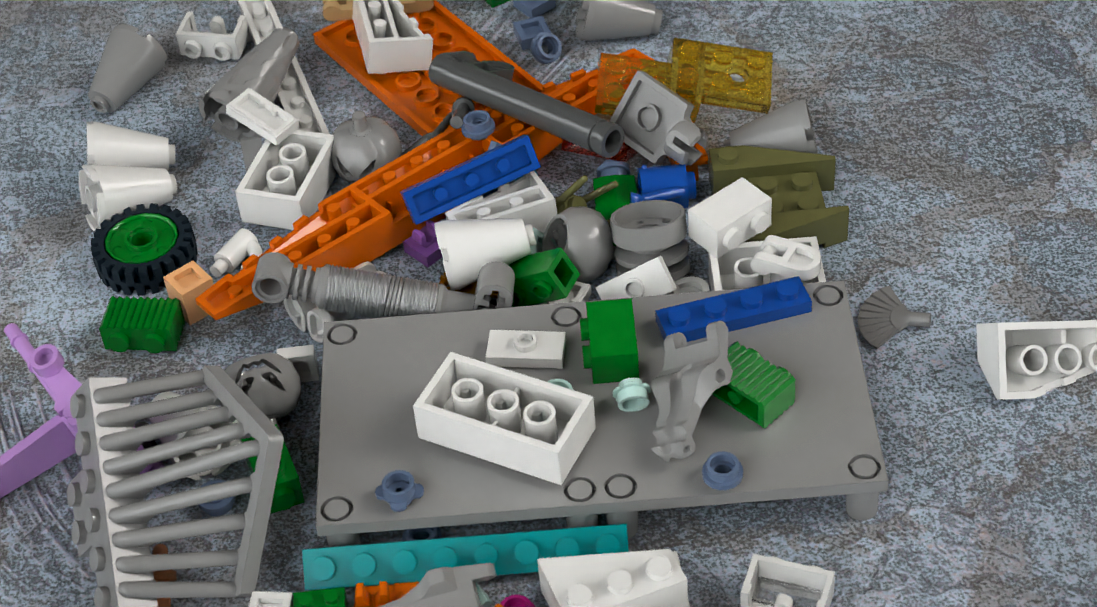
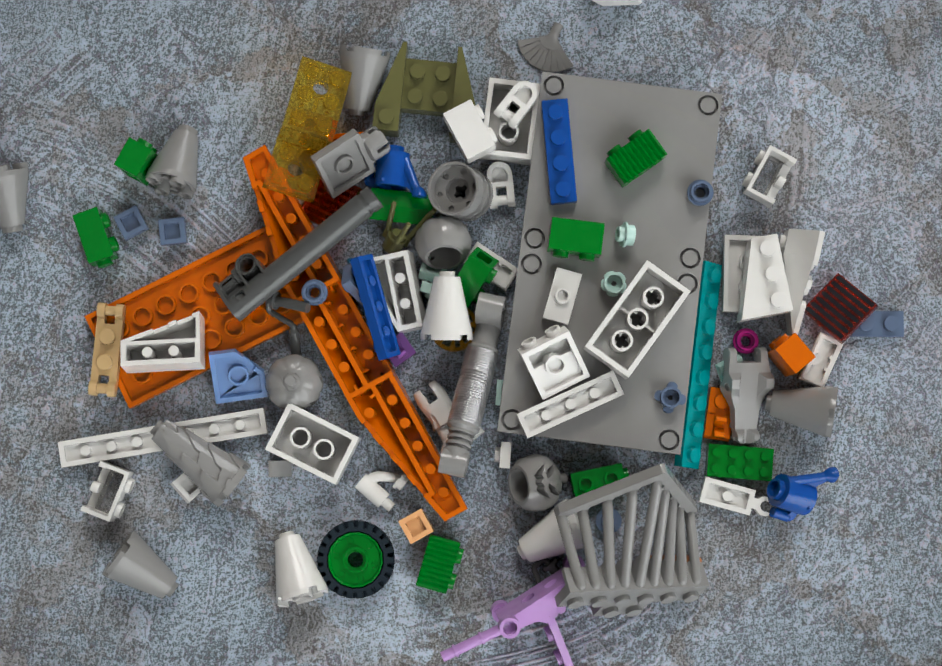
camera: 85 degrees left, 40 degrees up
white cone [87,121,175,171] -> none
white plate [226,88,299,146] -> none
sand blue plate [530,32,562,64] -> none
white plate [595,256,677,300] -> none
light grey animal [650,320,733,462] -> none
none -> medium blue plate [209,349,268,404]
none -> white plate [516,370,624,439]
none -> white plate [517,325,590,400]

